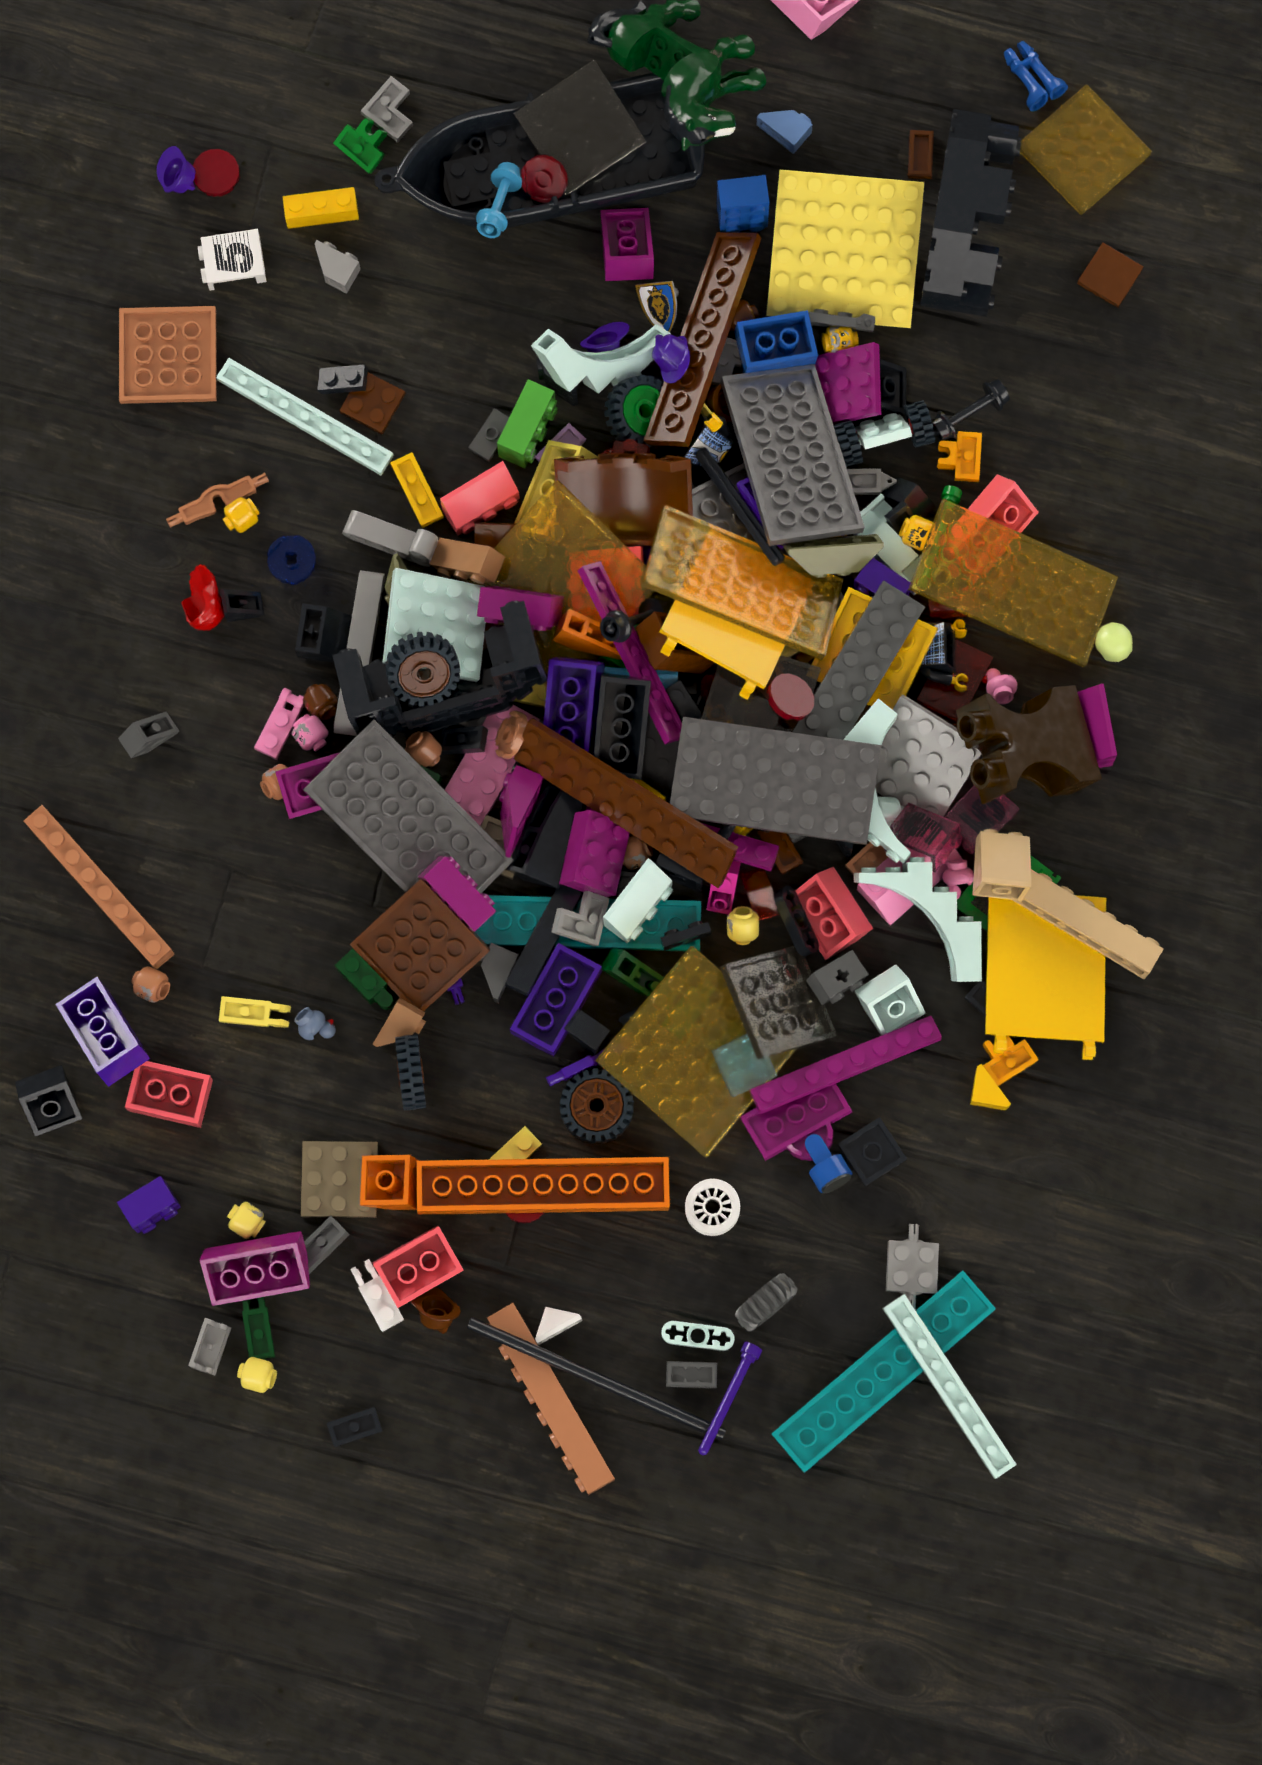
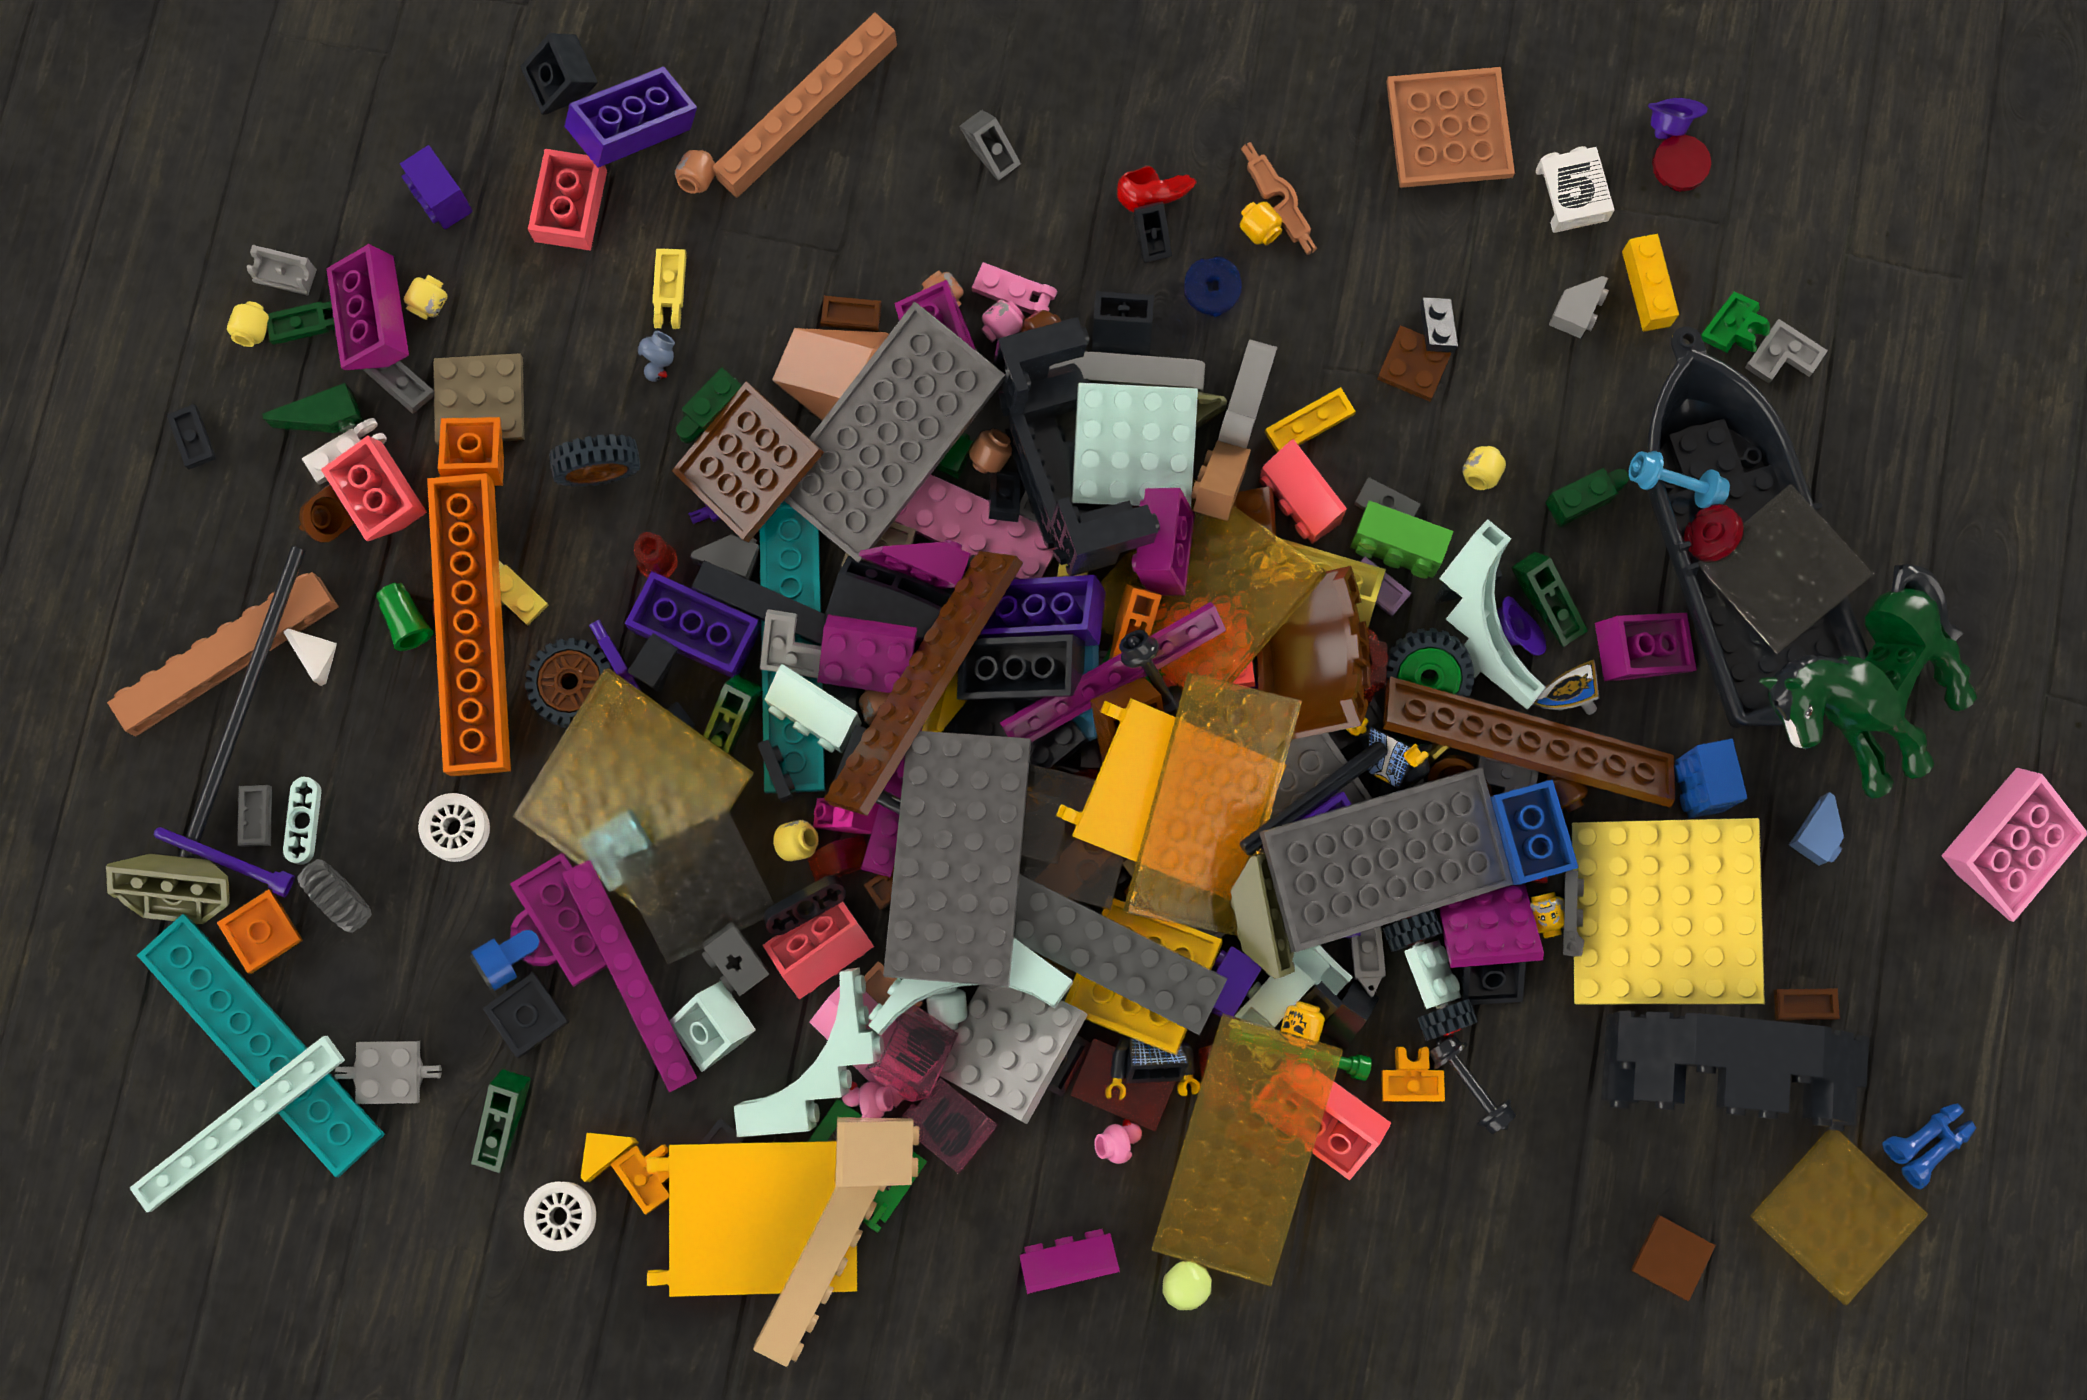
camera: 85 degrees right, 0 degrees up
light aqua plate [216,358,394,475] -> none
medium nougat slope [373,998,426,1047] -> none
wheel [385,632,460,706] -> none
magenta brick [418,856,496,932] -> none
nougat tile [495,710,528,760] -> none
dark purple piece [652,334,690,384] -> none
tile [767,673,814,721] -> none
dark brown brick [956,685,1102,804] -> none
none -> olive wedge [106,854,229,924]
none -> orange plate [217,889,303,974]
none -> dark green slope [262,383,363,433]
none -> green plant [376,583,433,651]
none -> dark green slope [471,1069,531,1173]
none -> white wheel [524,1182,596,1251]
none -> clear red plant [634,532,678,578]
none -> nougat wedge [772,328,889,421]
none -> reddish brown tile [821,295,882,331]
none -> light yellow head [1462,446,1506,490]
none -> dark green slope [1511,552,1588,647]
none -> dark green brick [1545,468,1629,527]

